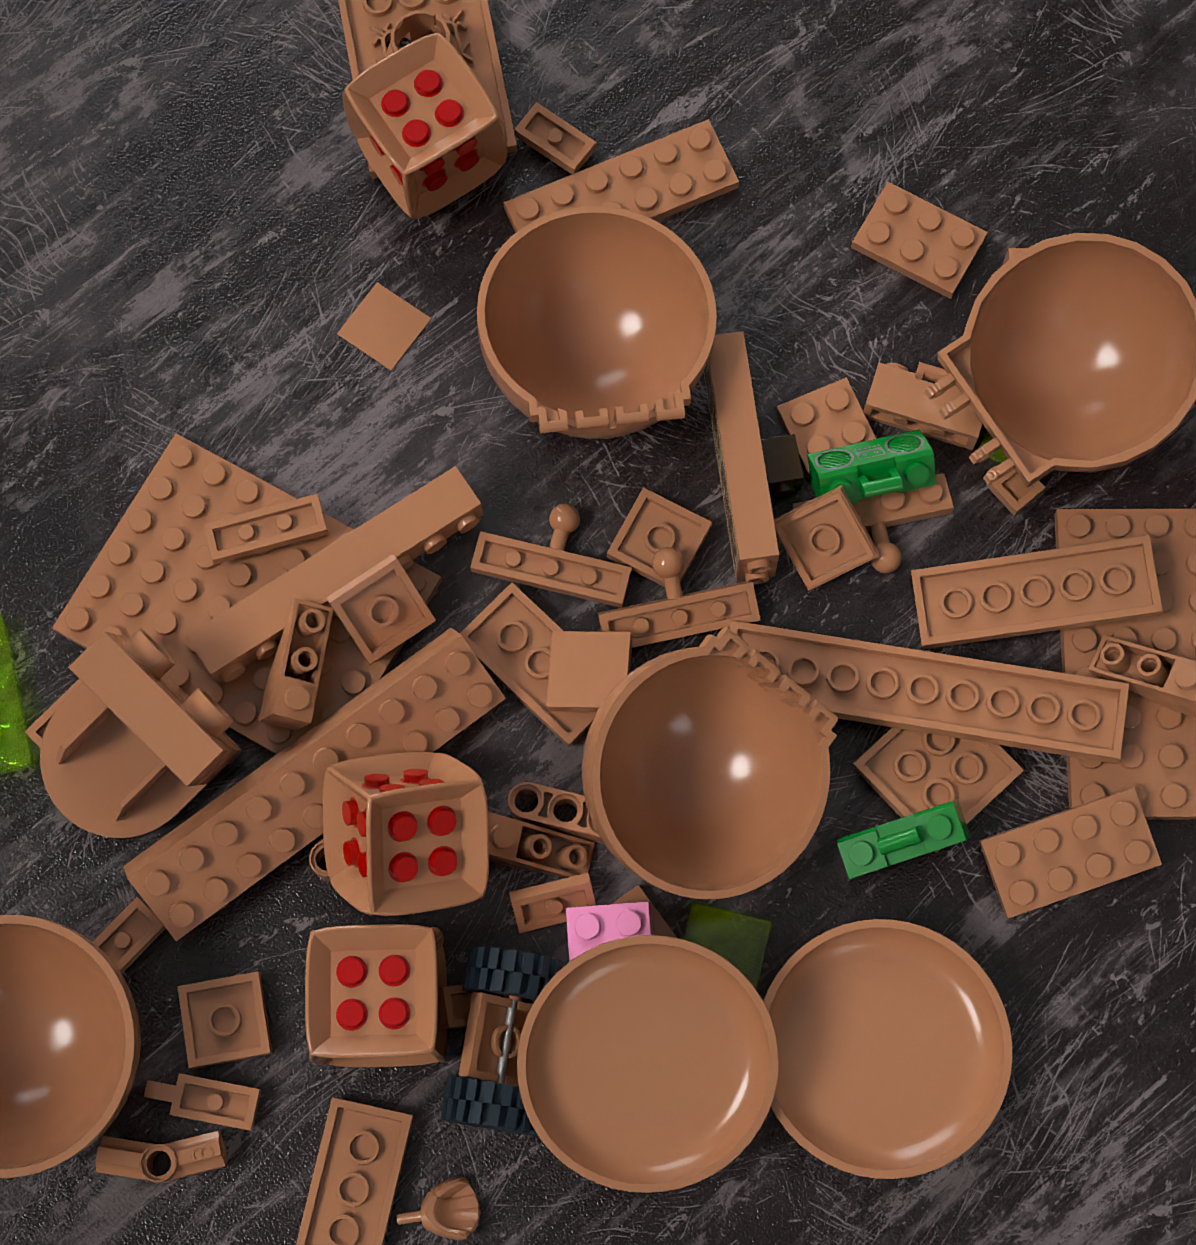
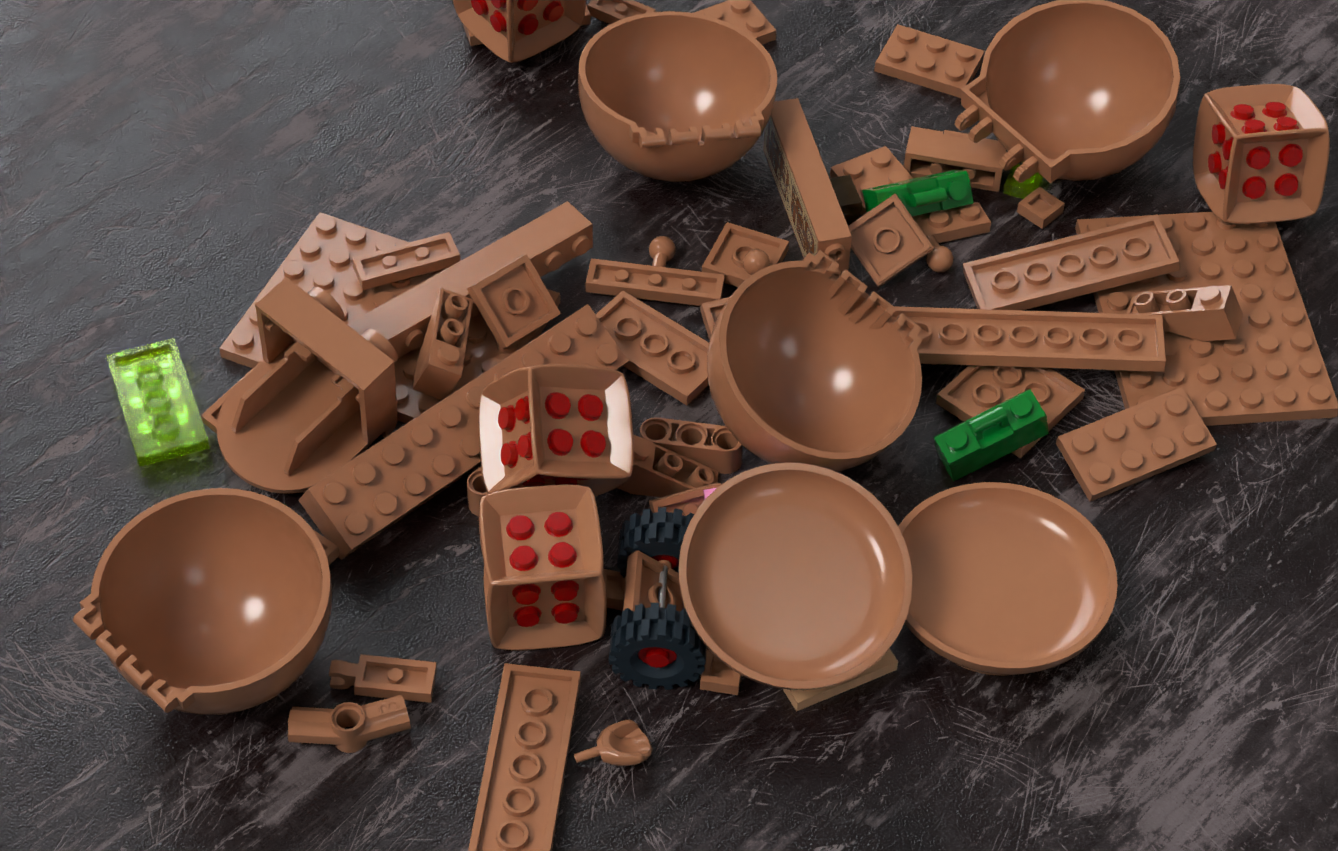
camera: 10 degrees left, 25 degrees down
nougat plate [177,971,273,1069] -> none
nougat sticker [337,282,432,370] -> none
nougat tile [546,631,633,712] -> none

